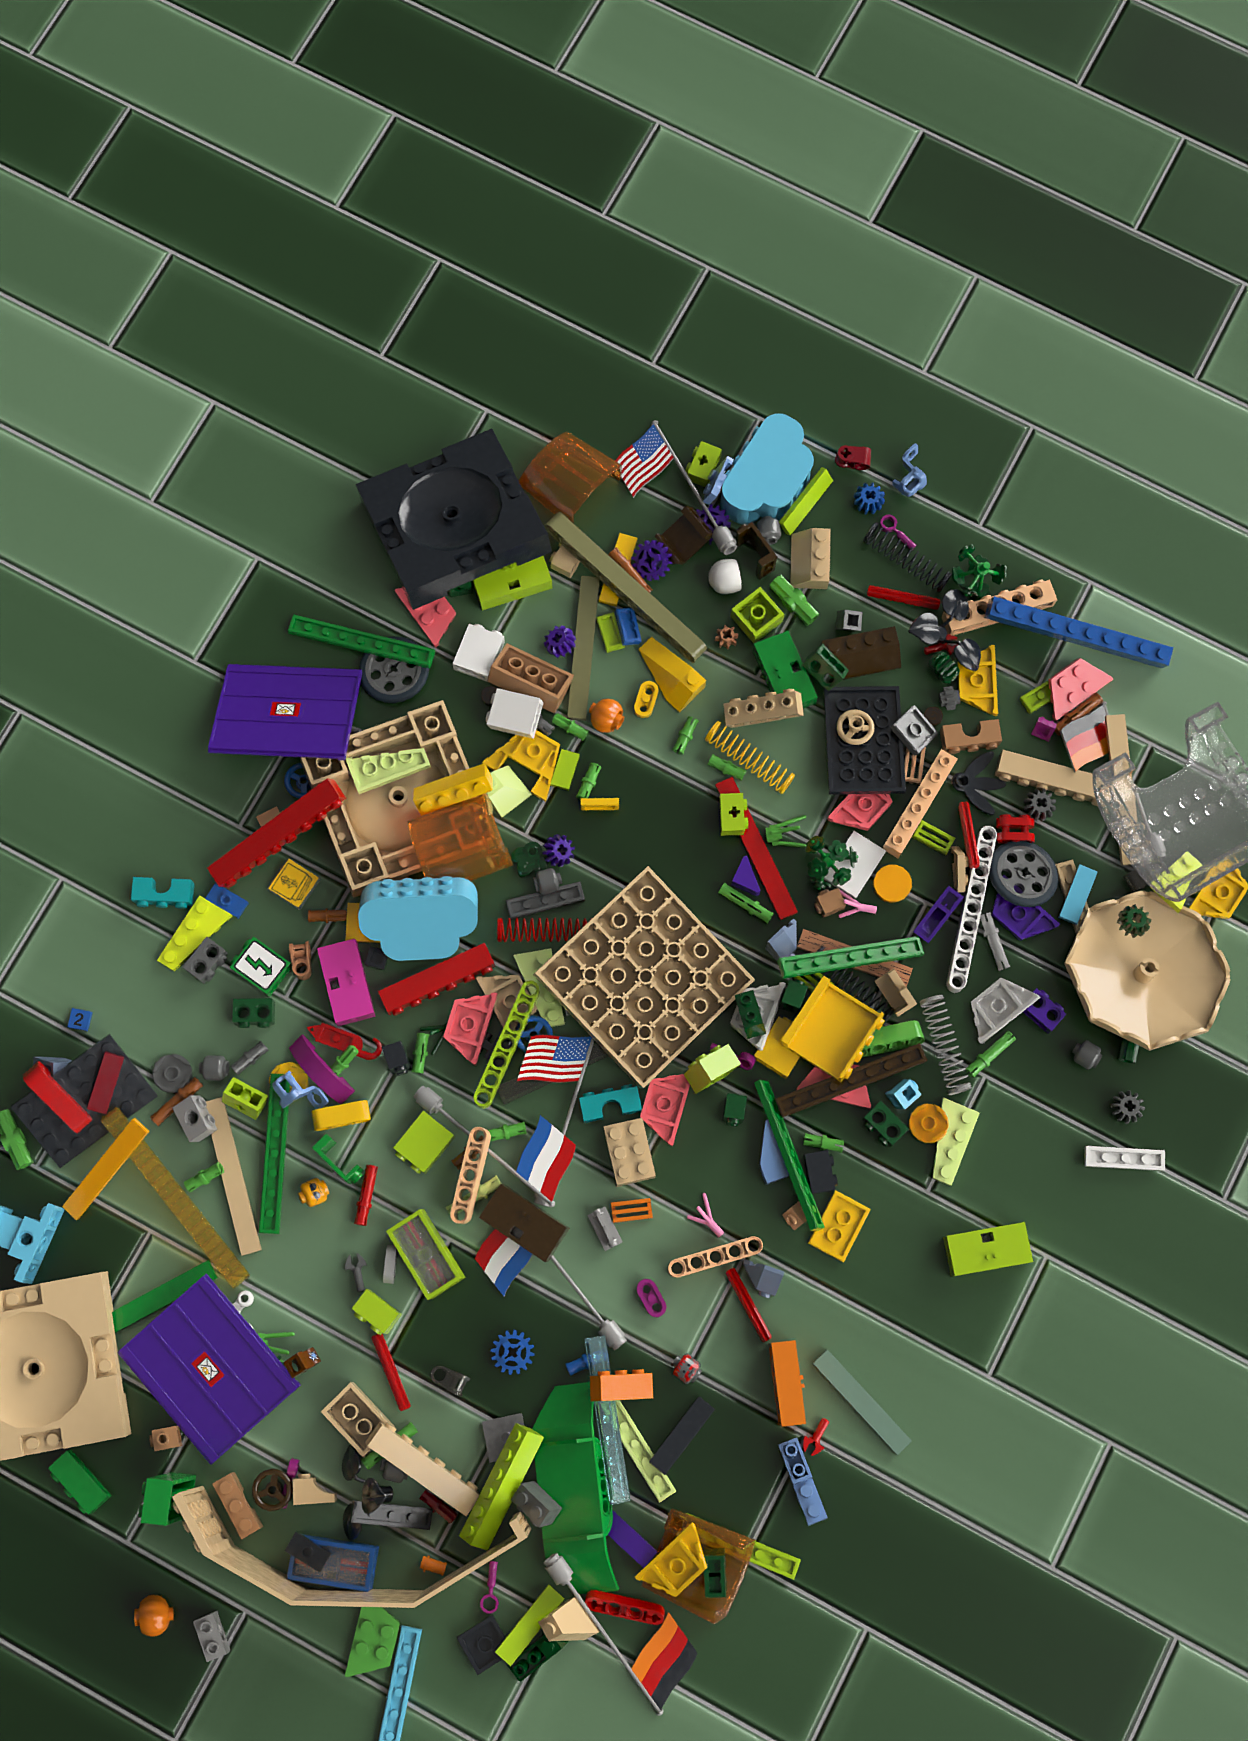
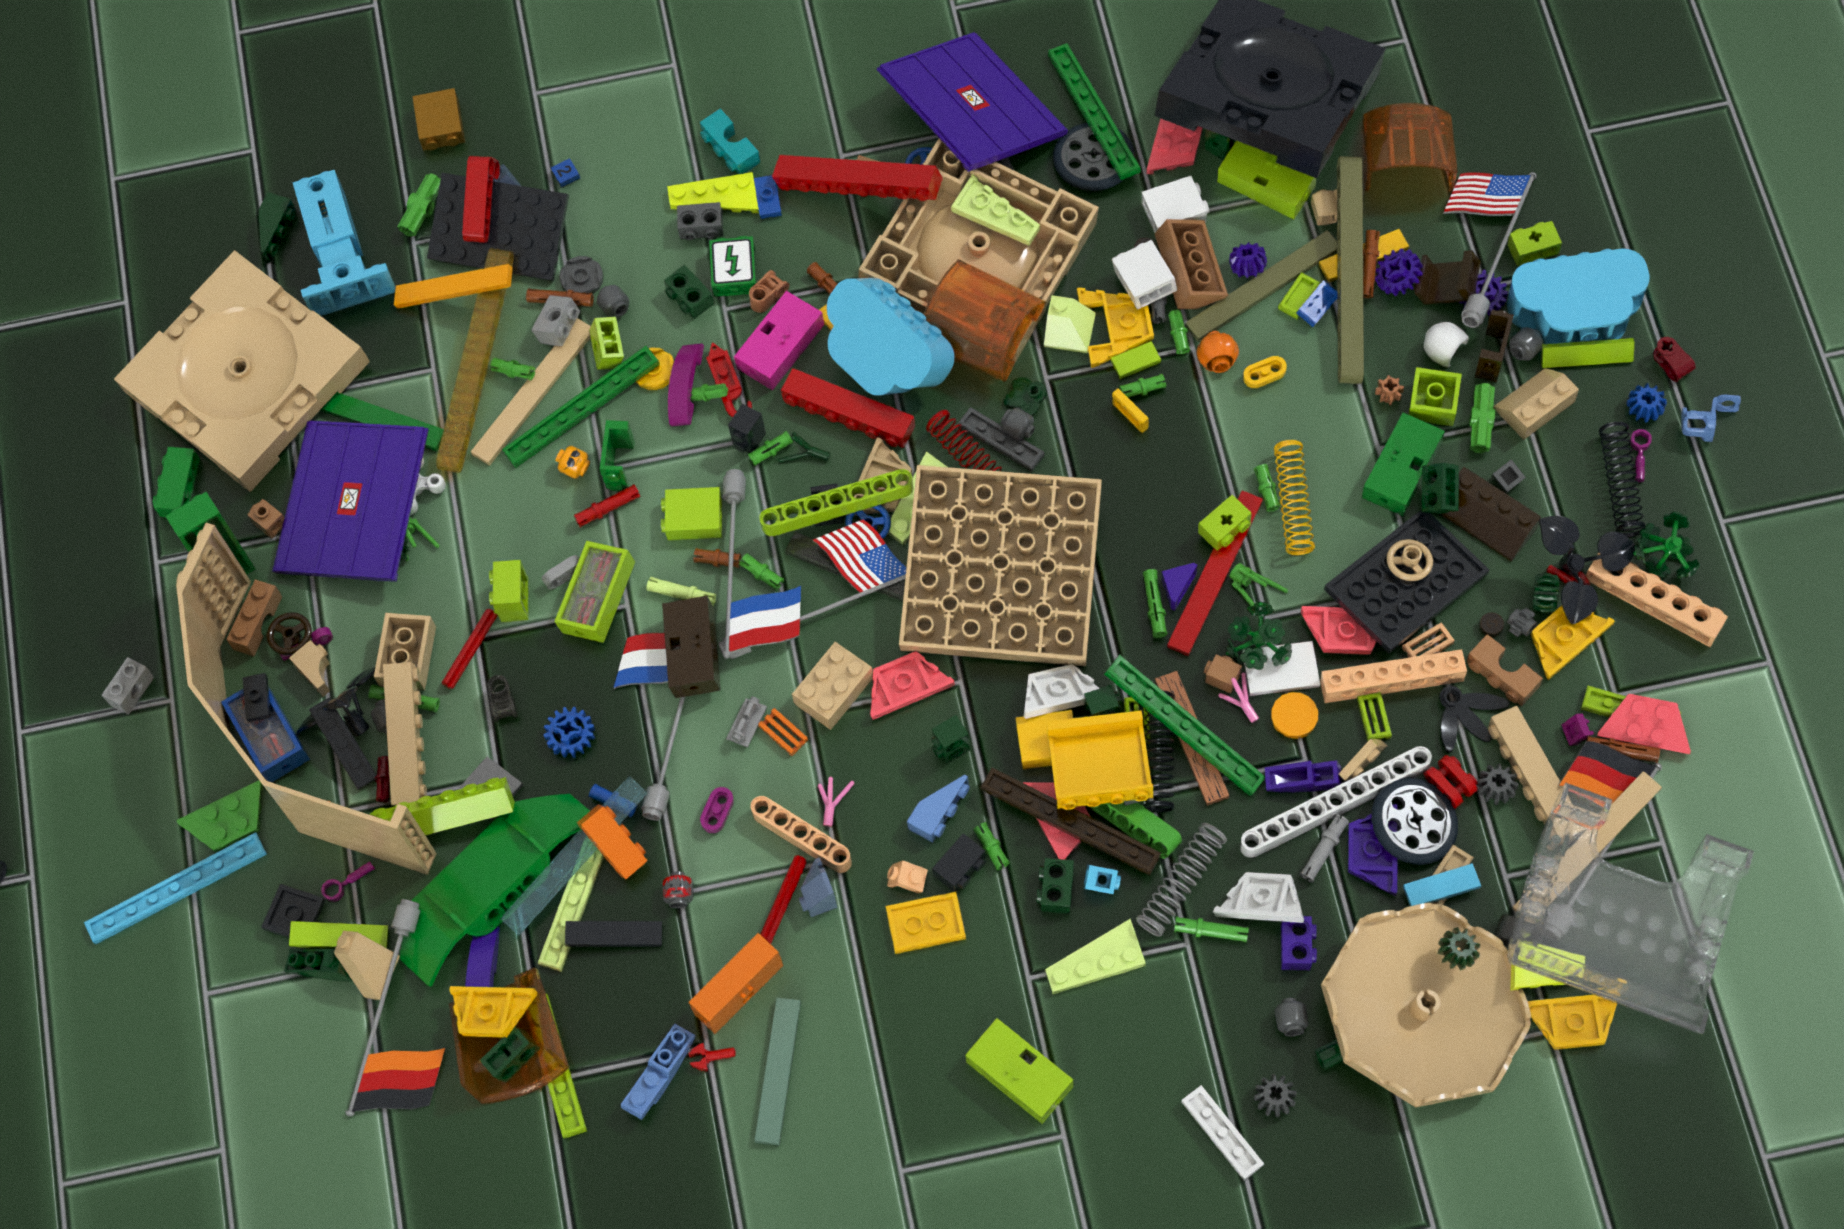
camera: 60 degrees right, 10 degrees down
dark red tile [87,1051,124,1114] -> none
orange plant [134,1595,174,1637] -> none
dark grey pin [230,1041,269,1075] -> none
yellow tile [267,858,321,910] -> none
medium blue piece [272,1071,329,1109] -> none
reddish brown leg [283,1347,321,1378] -> none
yellow beam [311,1100,371,1131] -> none
dark grey bar [345,1253,367,1292] -> none
black plate [365,946,388,970] -> none
yellow brick [413,763,493,816] -> none
coral wing [443,992,498,1066] -> none
light nougat beam [450,1127,491,1224] -> none
dark grey brick [511,1481,562,1527] -> none
dark purple gear [542,834,575,867] -> none
teal arch [579,1084,642,1123] -> none
red beam [585,1590,665,1625] -> none
yellow wedge [638,637,706,713] -> none
bright green pin [672,716,699,755] -> none
brick [684,1044,741,1094] -> none
medium blue wing [703,456,734,505] -> none
magenta piece [710,1043,756,1070] -> none
tan brick [723,689,804,728] -> none
dark green brick [735,990,766,1039] -> none
green tile [754,1080,825,1231] -> none
sand blue slope [765,919,797,960] -> none
red axle [867,585,940,610] -> none
tan panel [875,968,917,1017] -> none
tile [890,705,938,756] -> none
light orange tile [909,1104,949,1143] -> none
red axle [958,802,980,869] -> none
blue brick [984,596,1174,668] -> none

